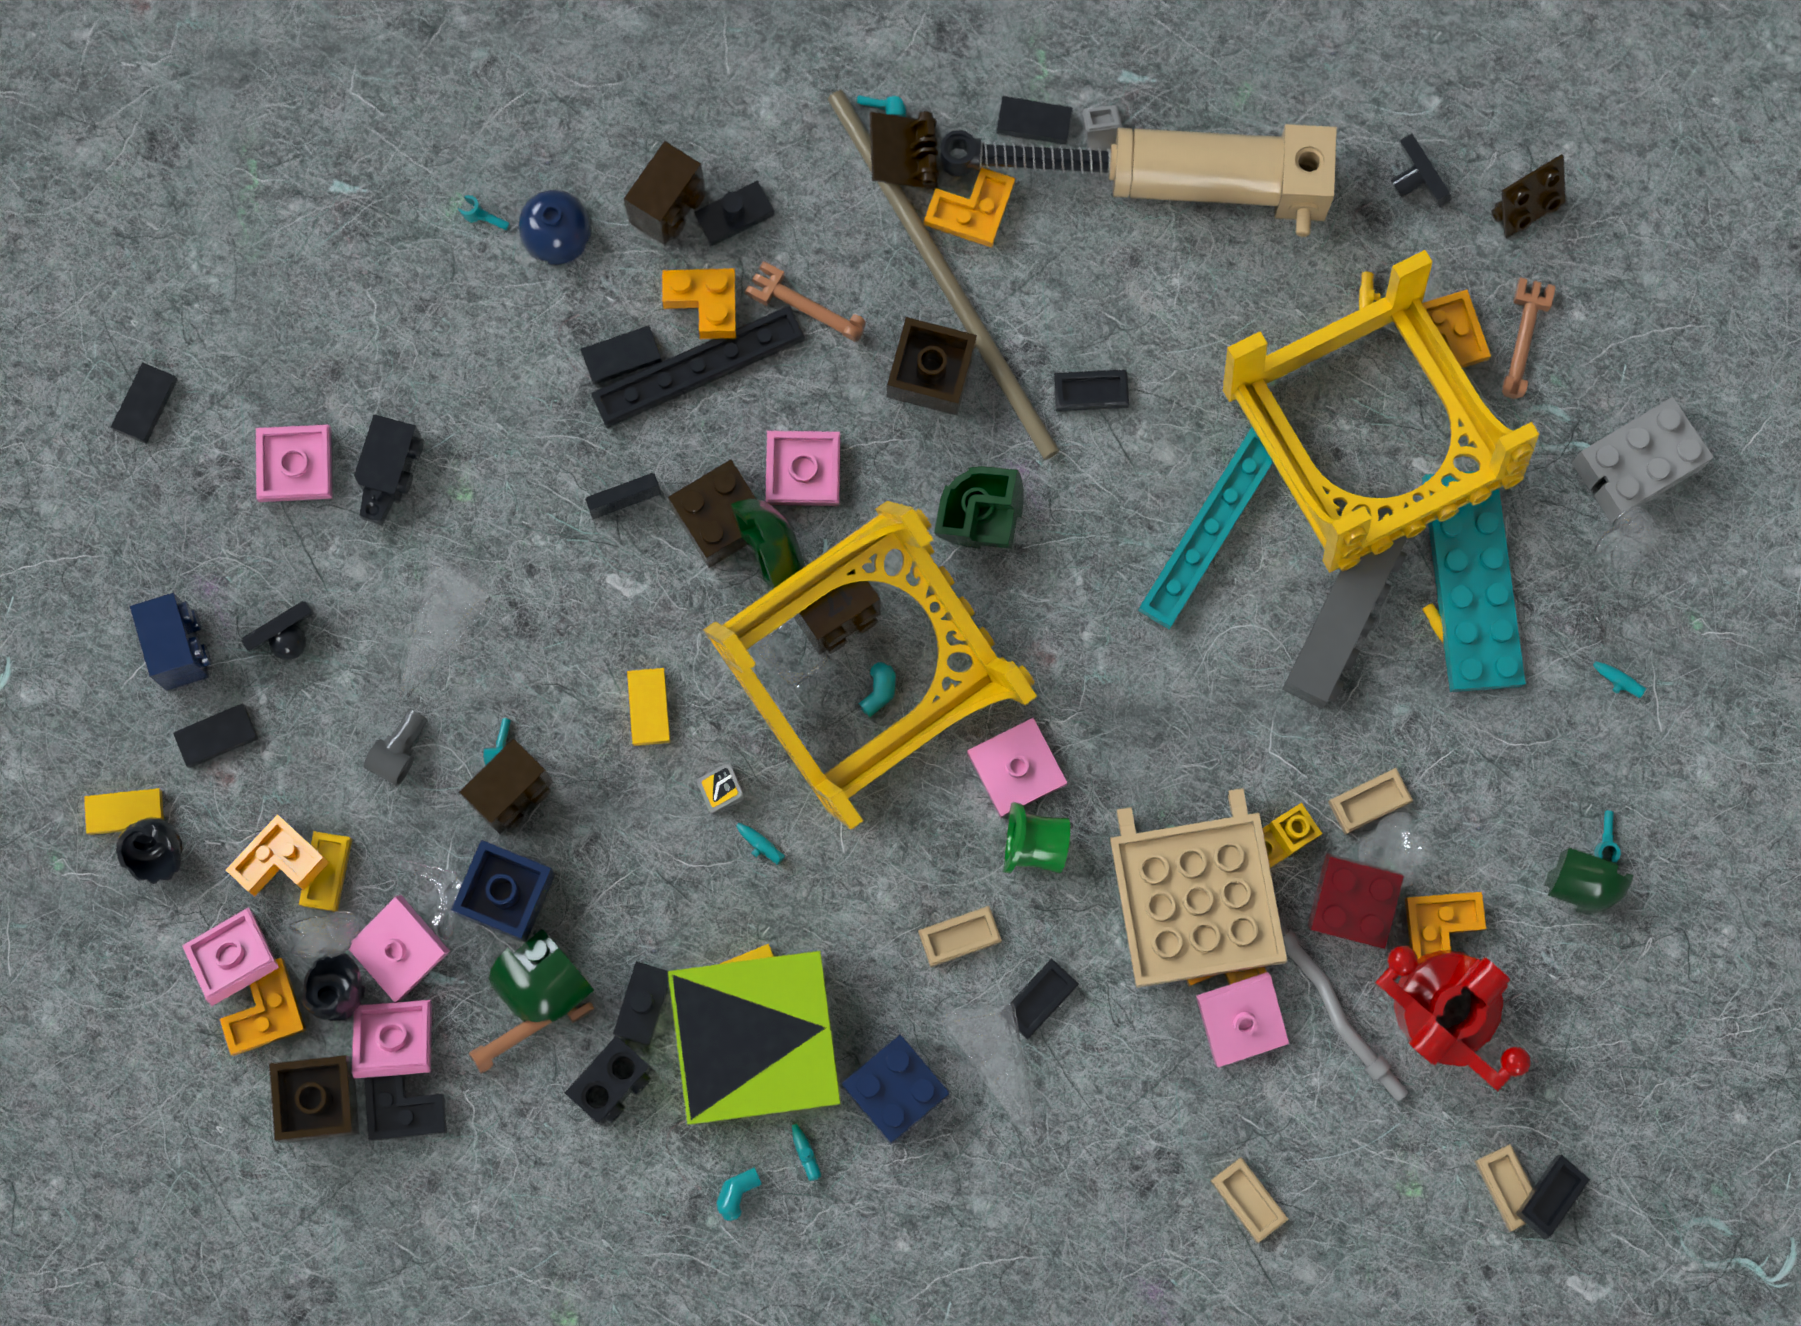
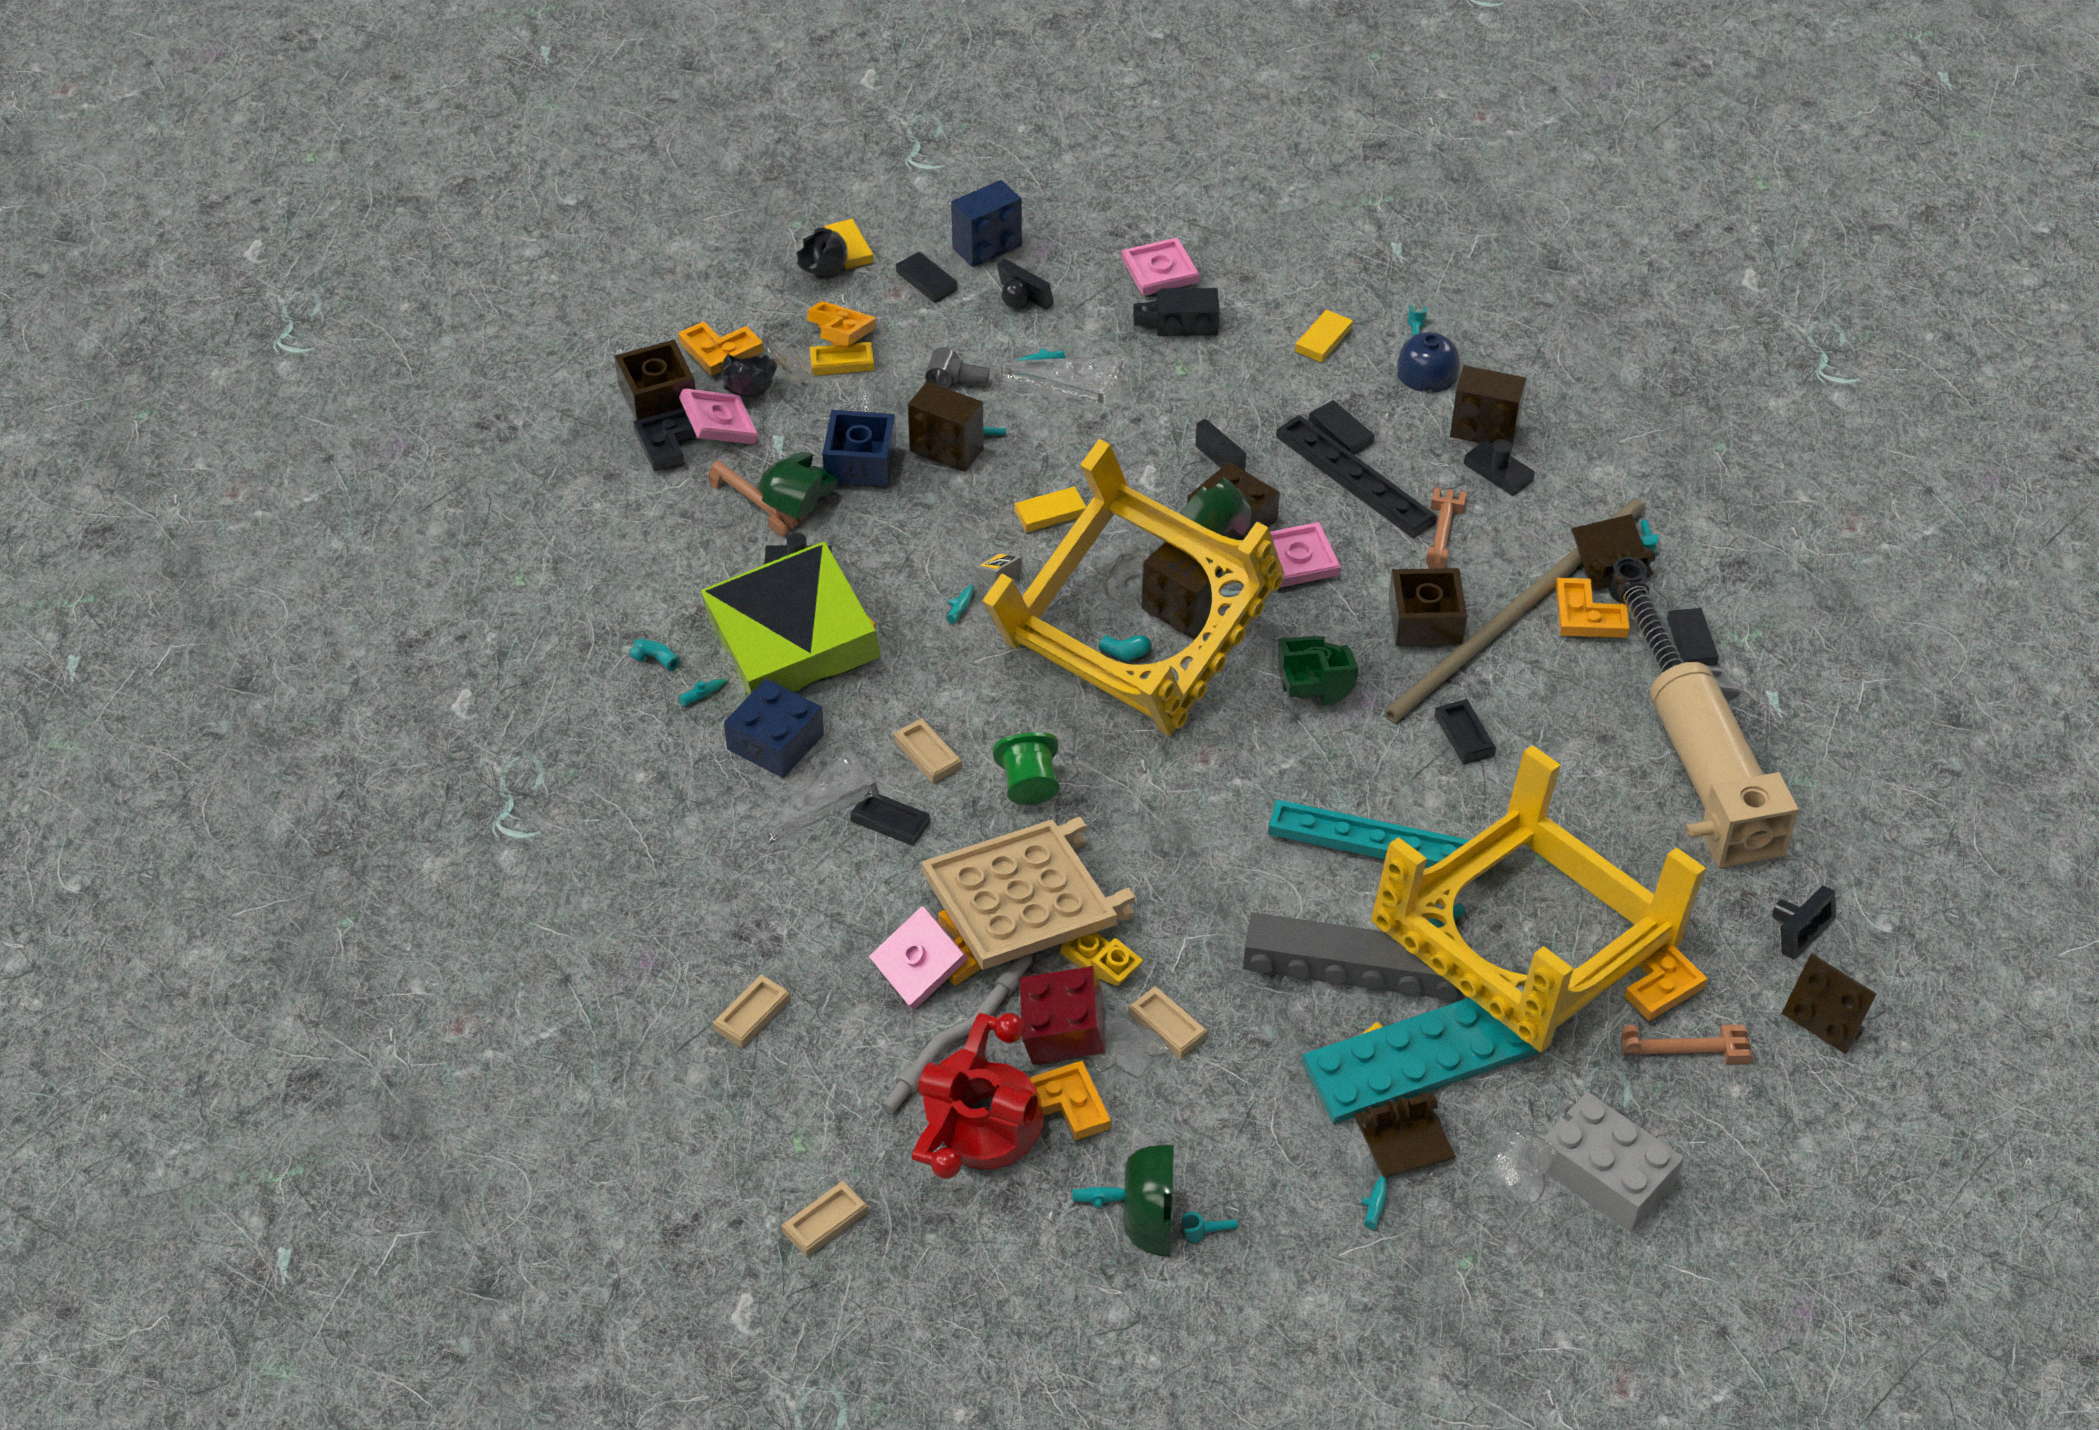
camera: 75 degrees right, 30 degrees down
black tile [111,362,178,444] -> none
bright pink plate [182,907,279,1006] -> none
bright pink plate [346,895,450,1003] -> none
black brick [564,1036,653,1126] -> none
light orange plate [662,268,736,339] -> none
bright pink plate [967,717,1068,818] -> none
black tile [1516,1154,1590,1239] -> none
none -> teal helmet [1017,348,1065,366]
none -> teal helmet [1072,1187,1124,1209]
none -> yellow tile [1295,309,1353,363]
none -> dark brown hinge [1354,1092,1456,1177]

